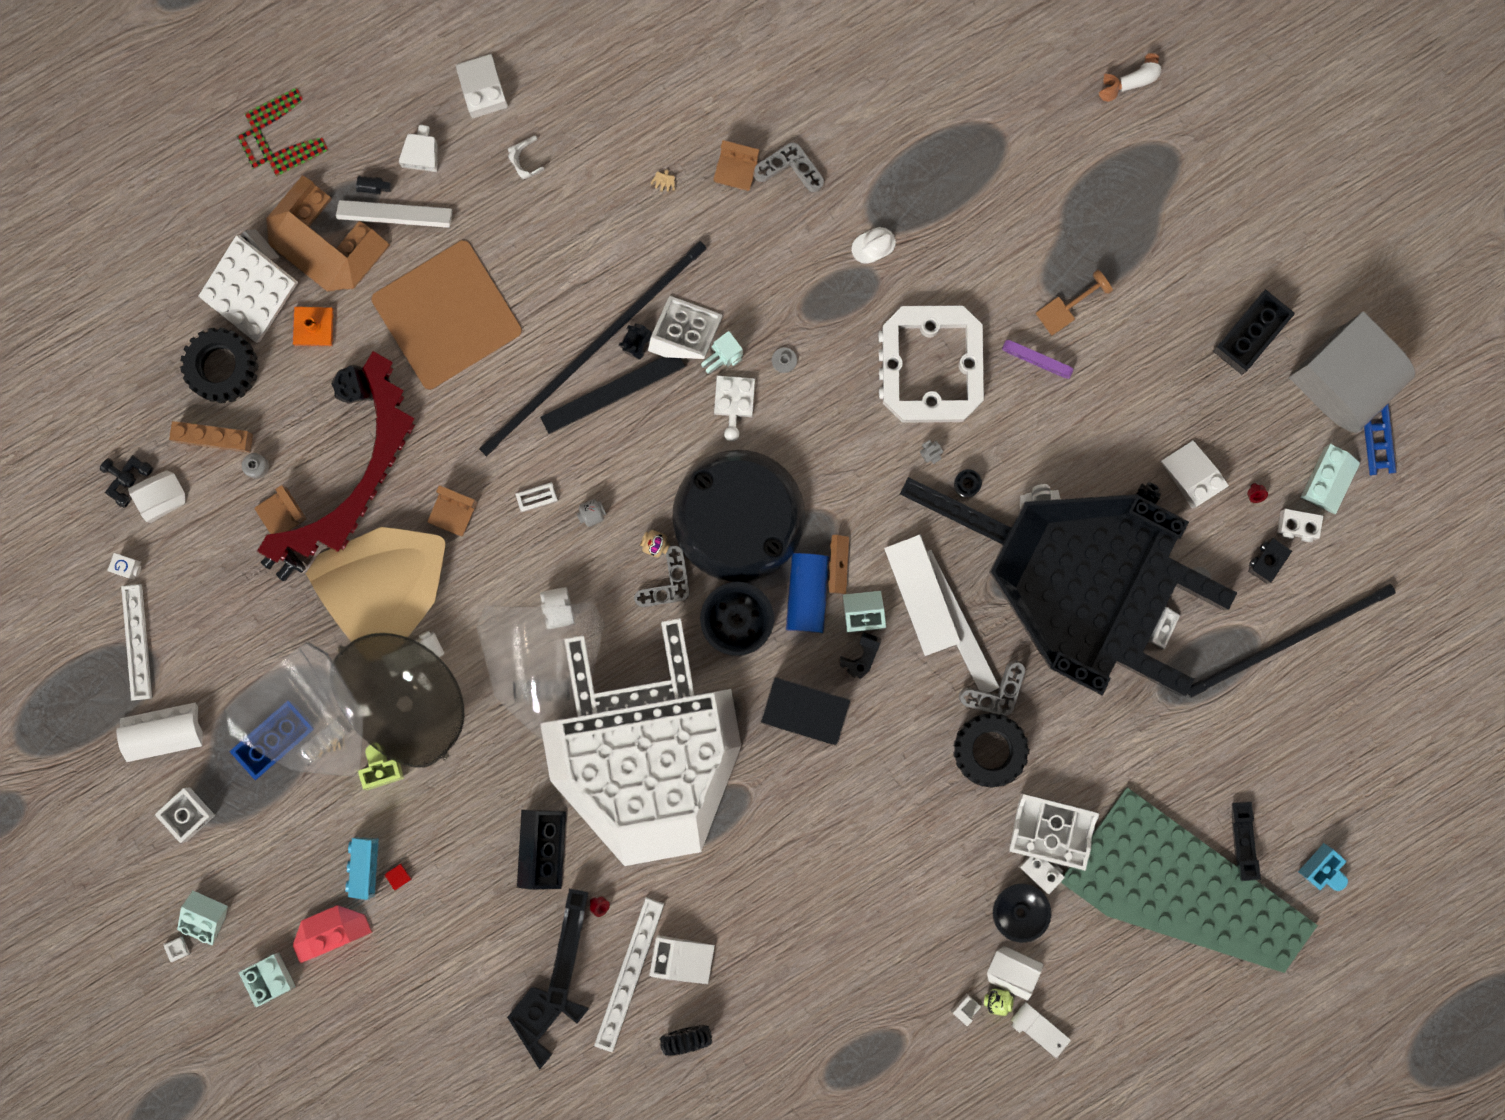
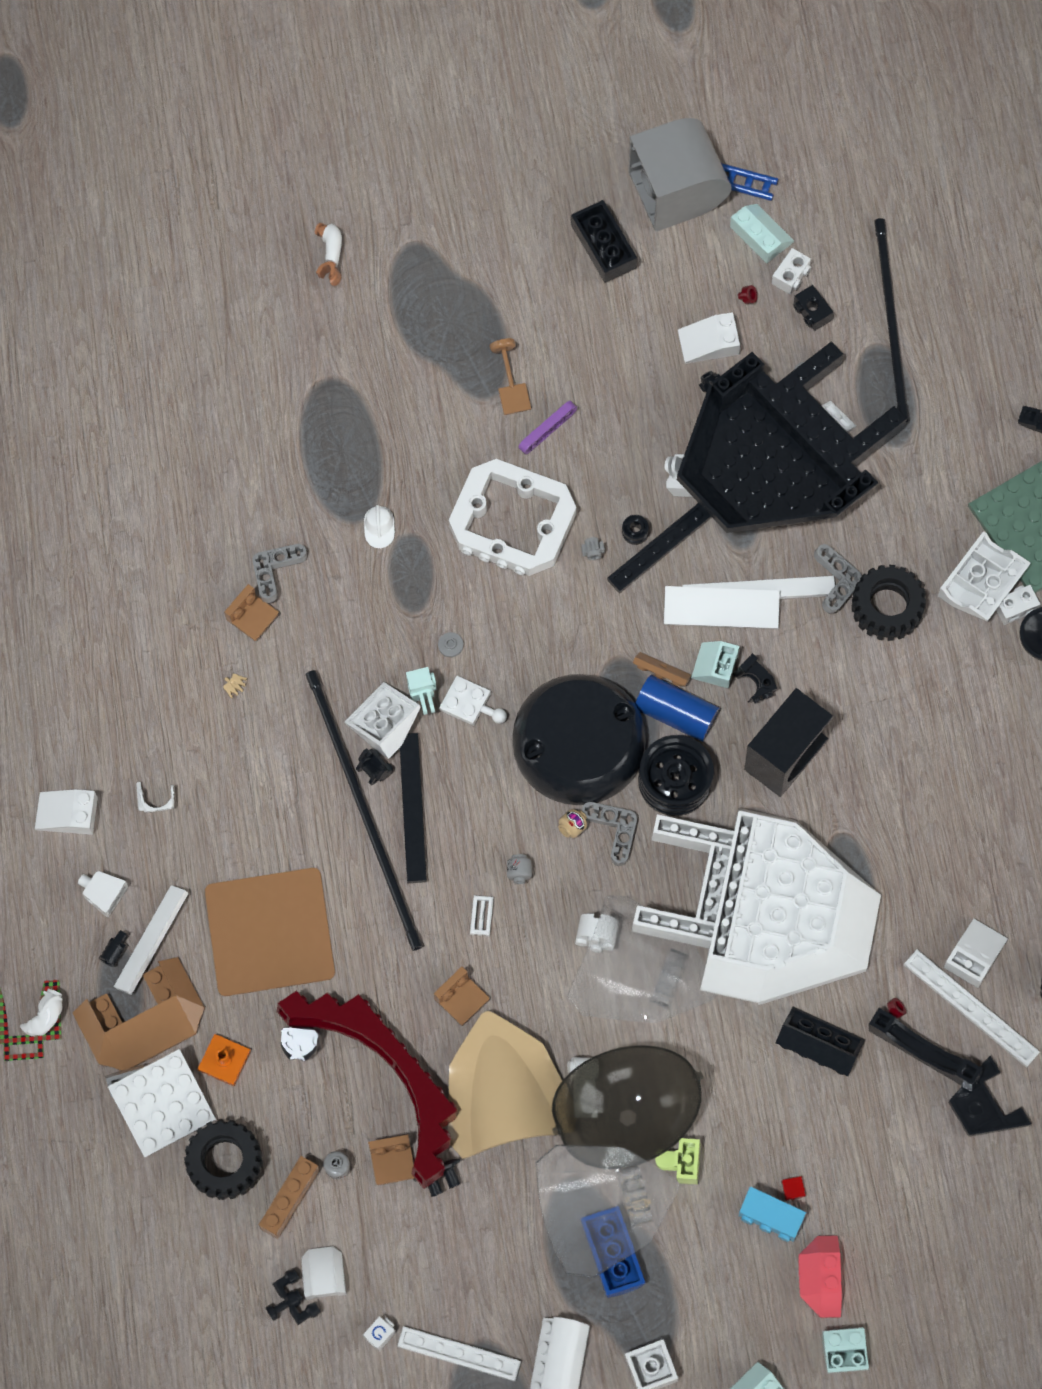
camera: 70 degrees left, 15 degrees down
none -> white animal [20,989,63,1037]

